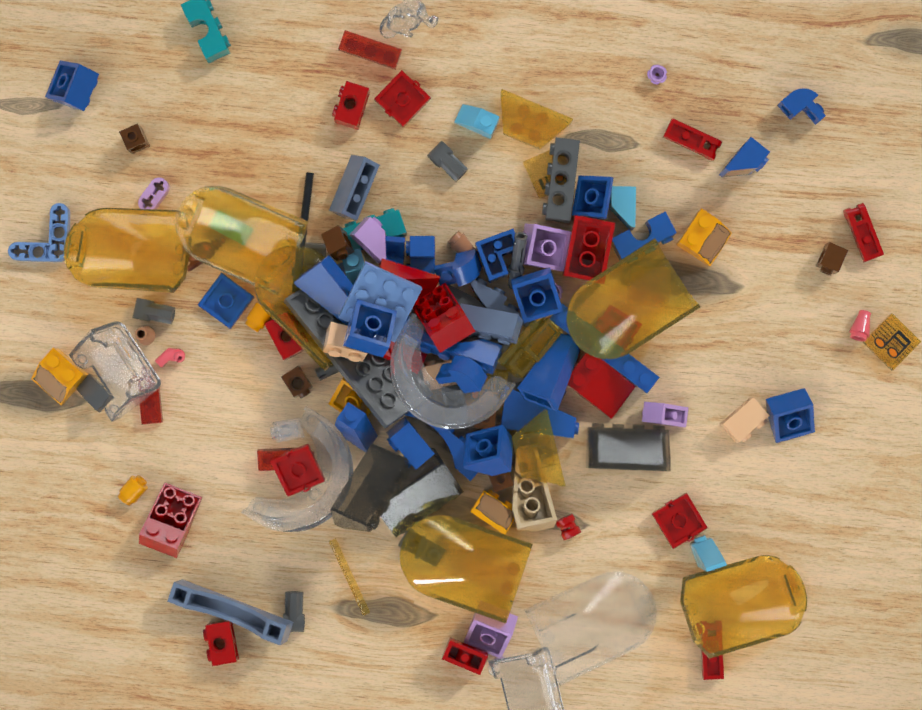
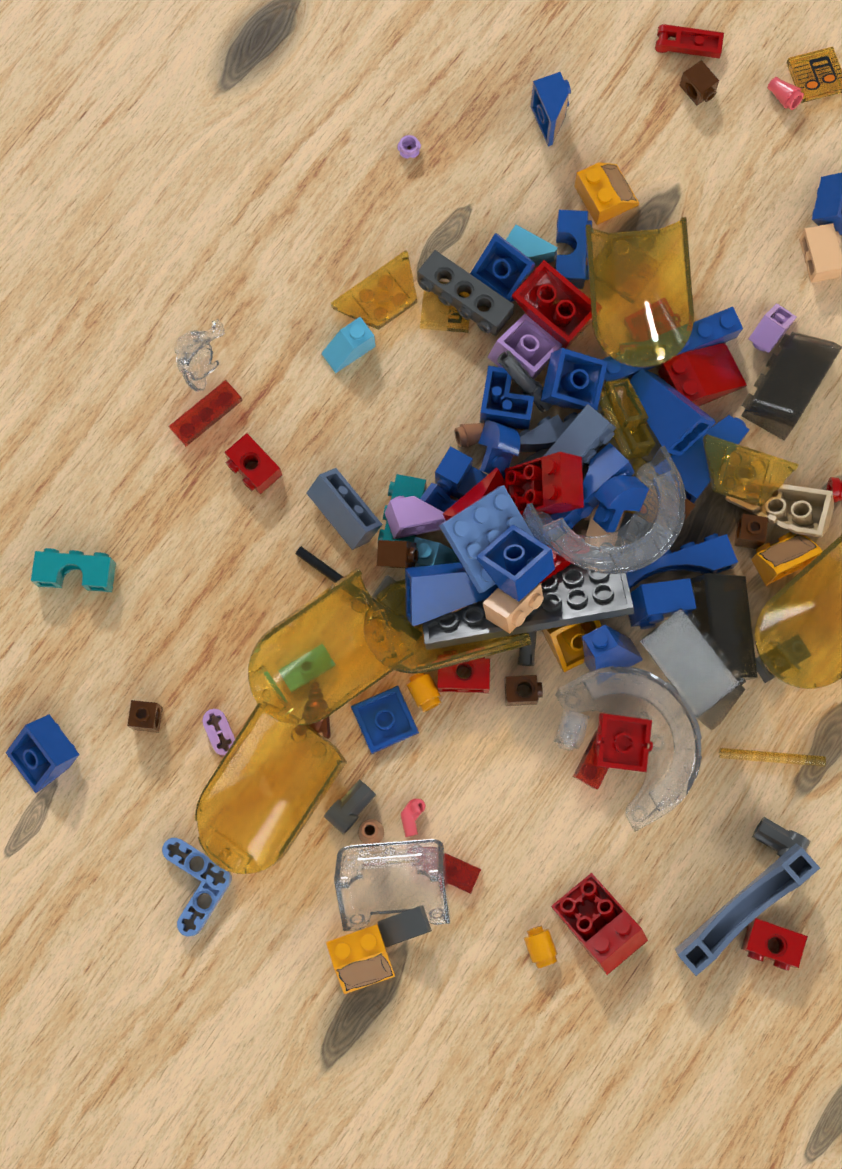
camera: 55 degrees left, 10 degrees down
red plate [374,70,431,128] -> none
dark grey piece [427,141,468,182] -> none
blue slope [463,425,514,476] -> none
red plate [663,118,722,161] -> none
blue brick [777,88,826,125] -> none

